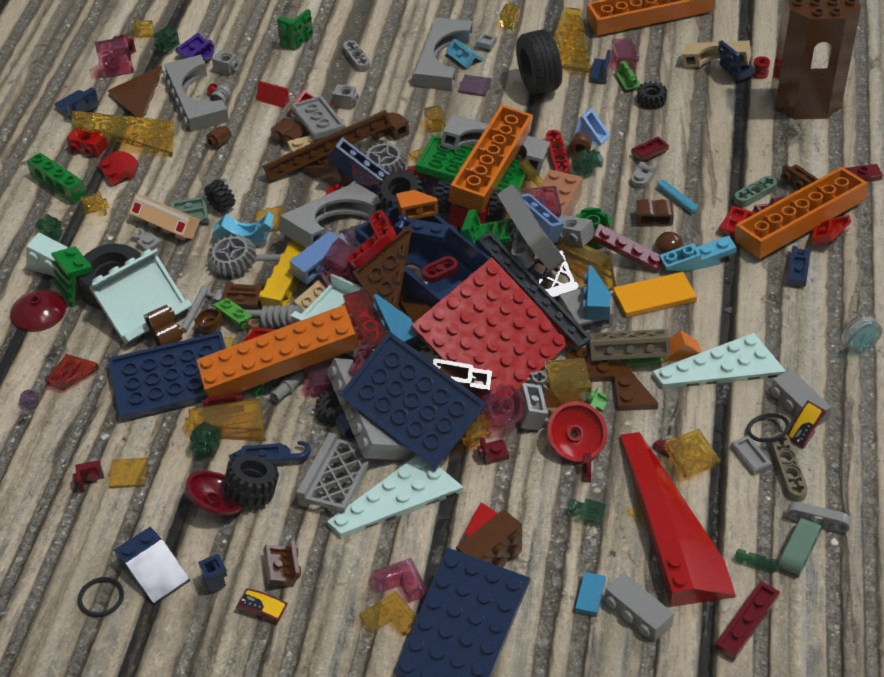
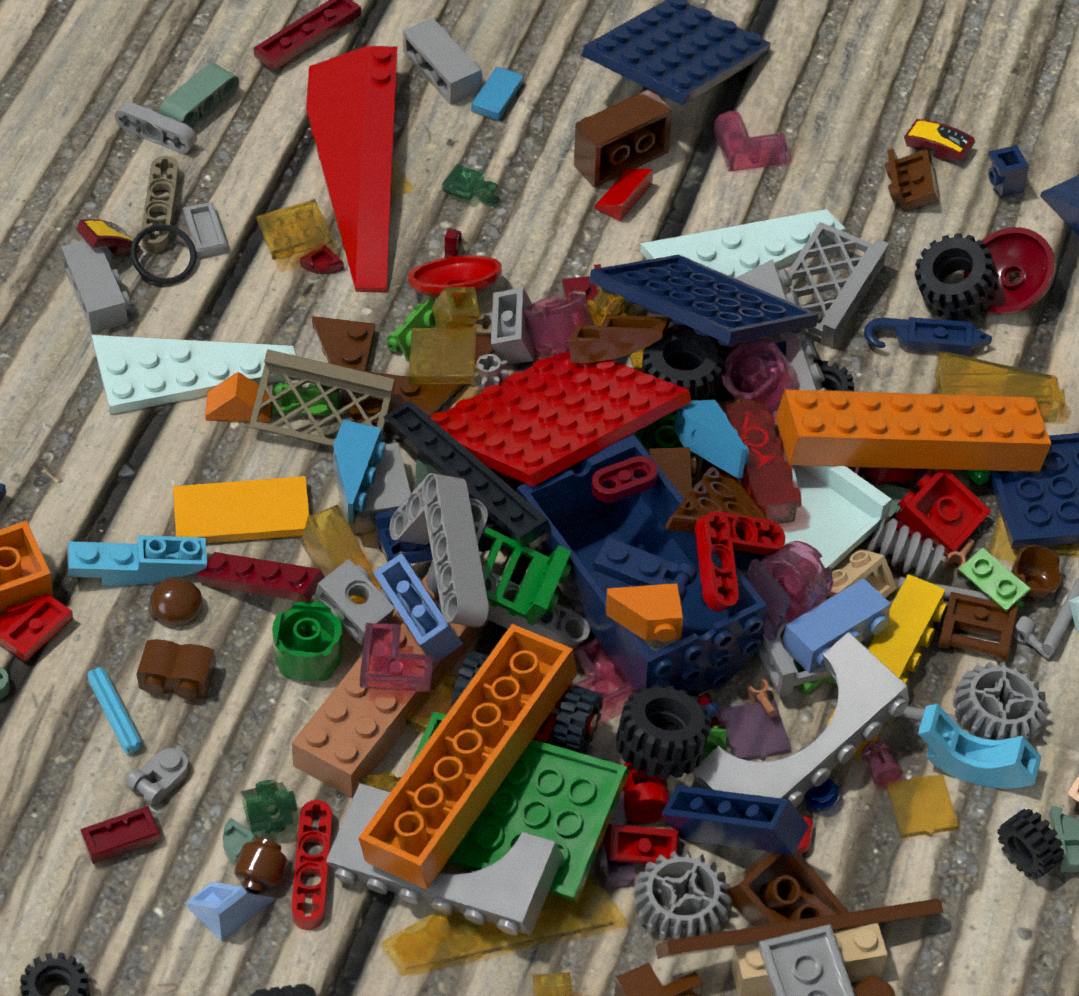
camera: 175 degrees left, 5 degrees up
clear green brick [189,421,221,458] -> none
clear yellow tile [359,591,417,636] -> none
clear green axle [735,549,779,572] -> none

